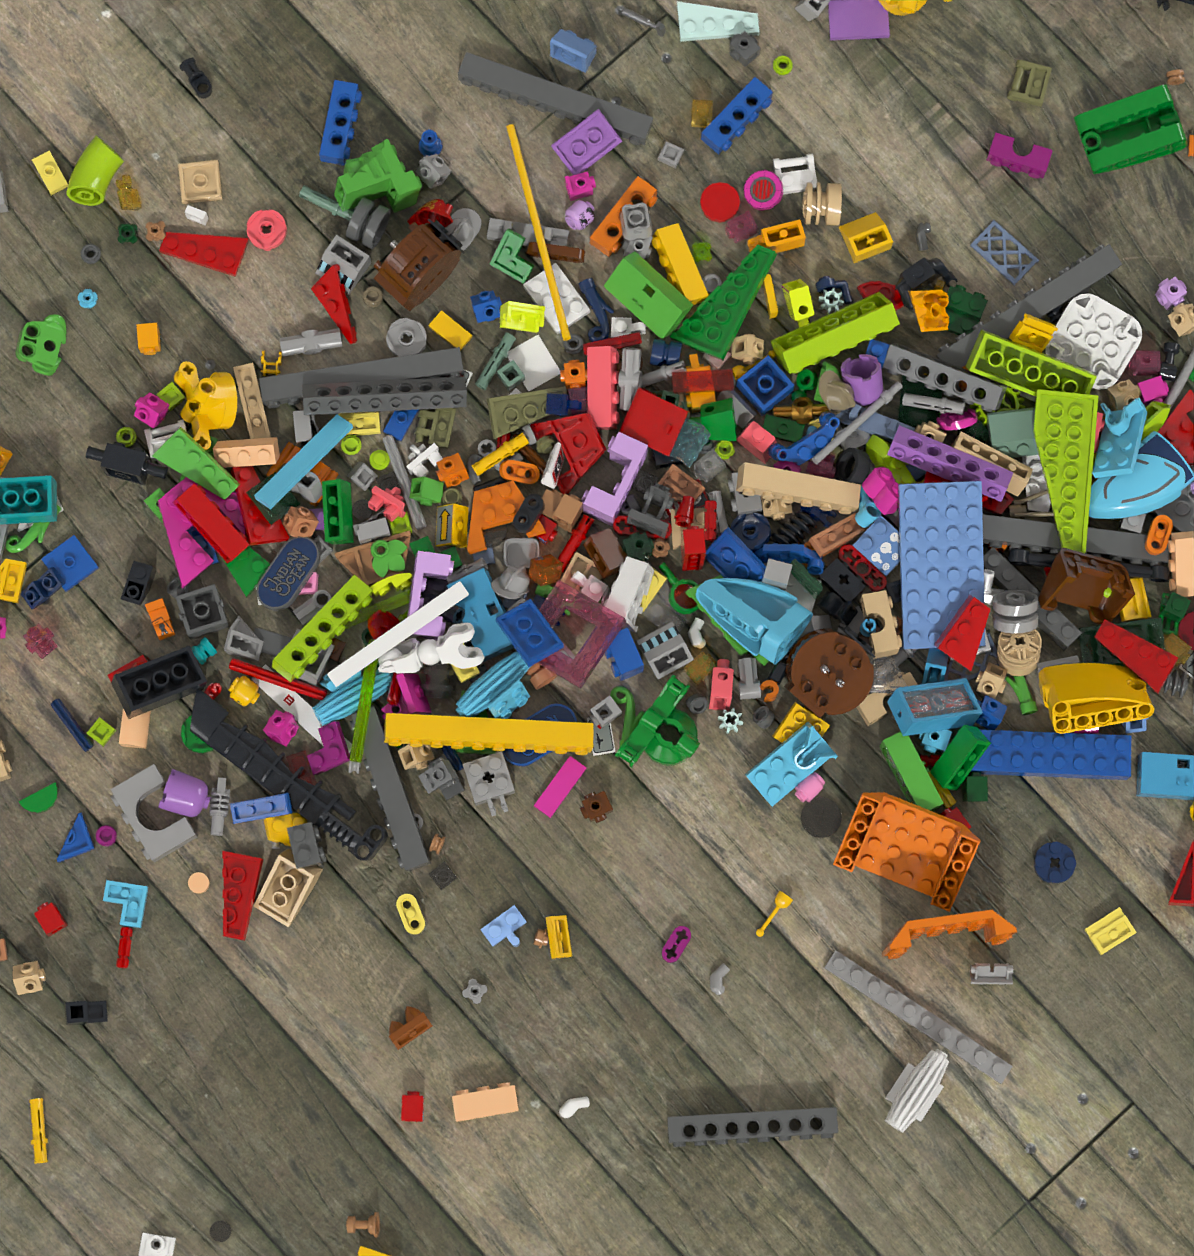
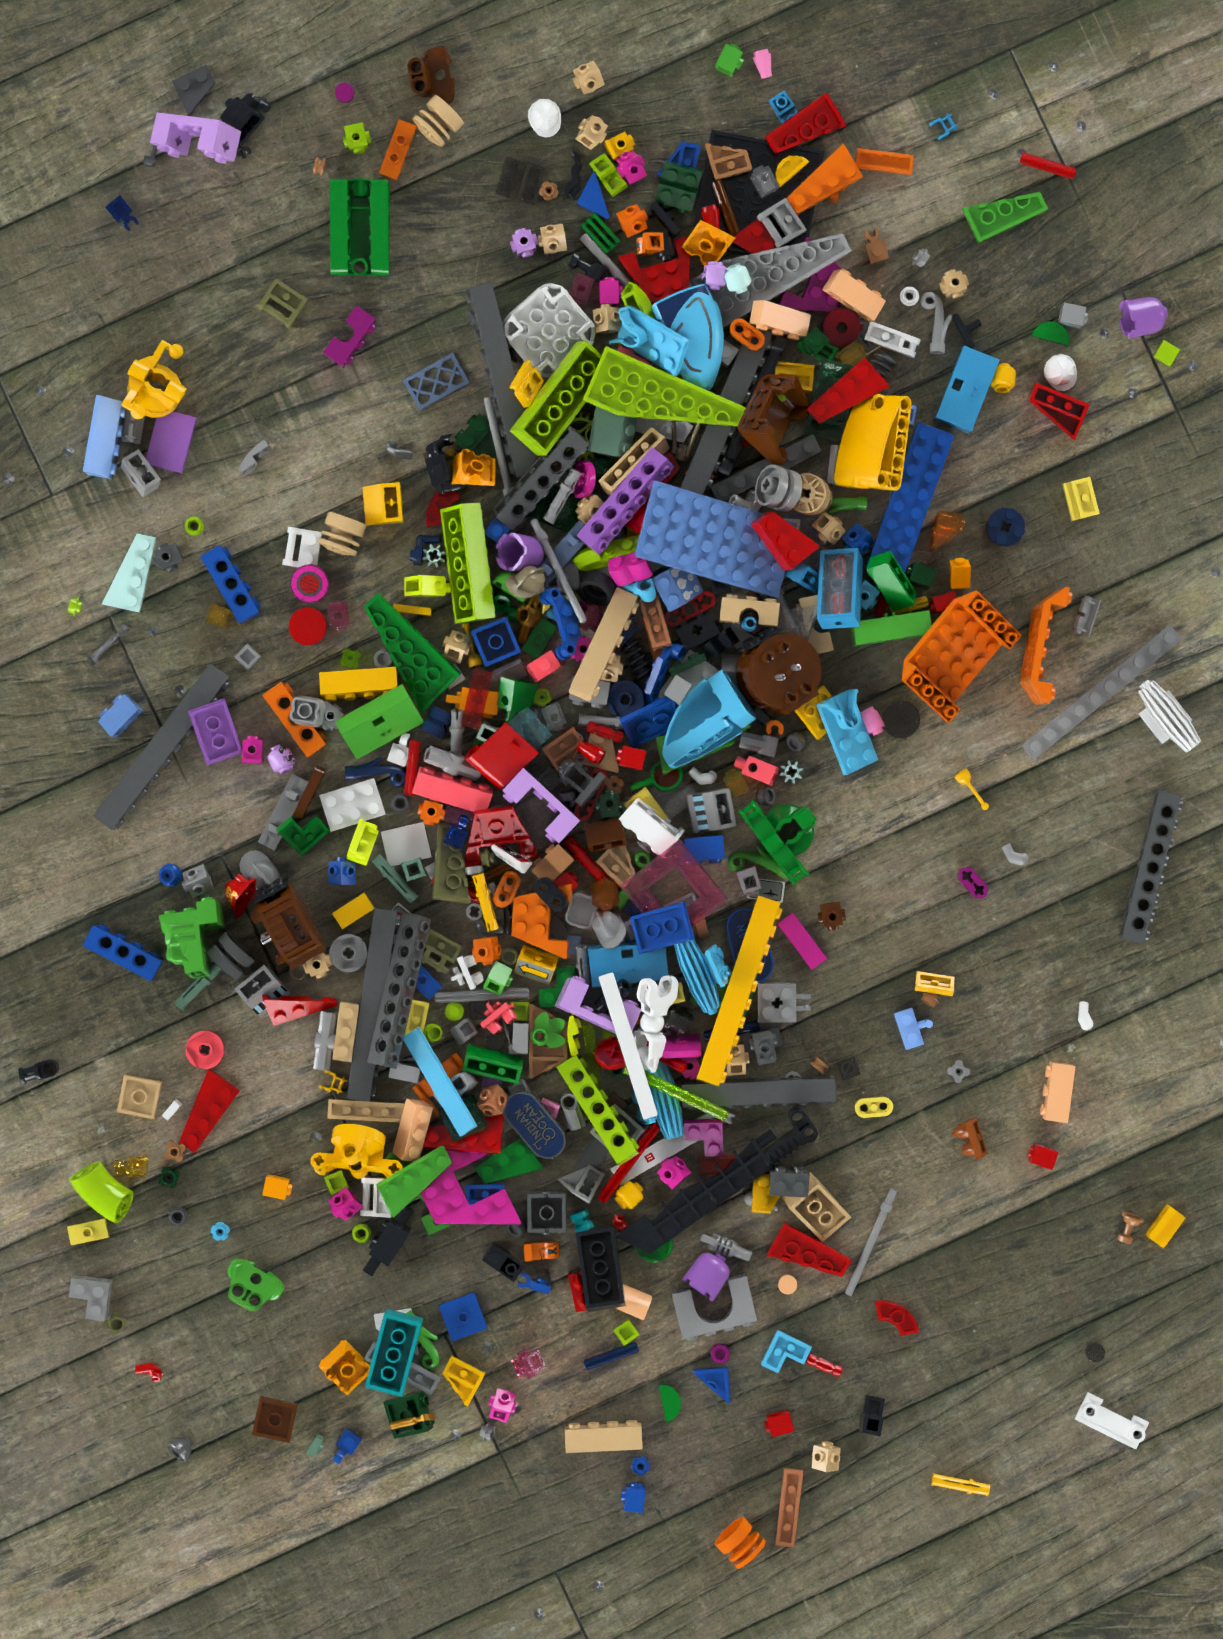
camera: 75 degrees left, 10 degrees up
dark blue slope [21,567,66,610] -> none
red brick [172,483,249,564] -> none
tile [230,793,293,824] -> none
yellow piece [506,124,571,341] -> none
plate [570,571,608,604] -> none
light orange hinge [747,219,806,253] -> none
none -> light grey slope [238,439,270,475]
none -> tan brick [303,951,332,979]
none -> tan arch [332,1001,360,1062]
none -> light grey bar [483,396,517,510]
none -> blue plate [518,1272,551,1294]
none -> light grey bar [845,1188,897,1296]
none -> red tile [875,1300,920,1336]
none -> clear orange slope [928,510,965,552]
none -> light orange brick [949,558,971,589]

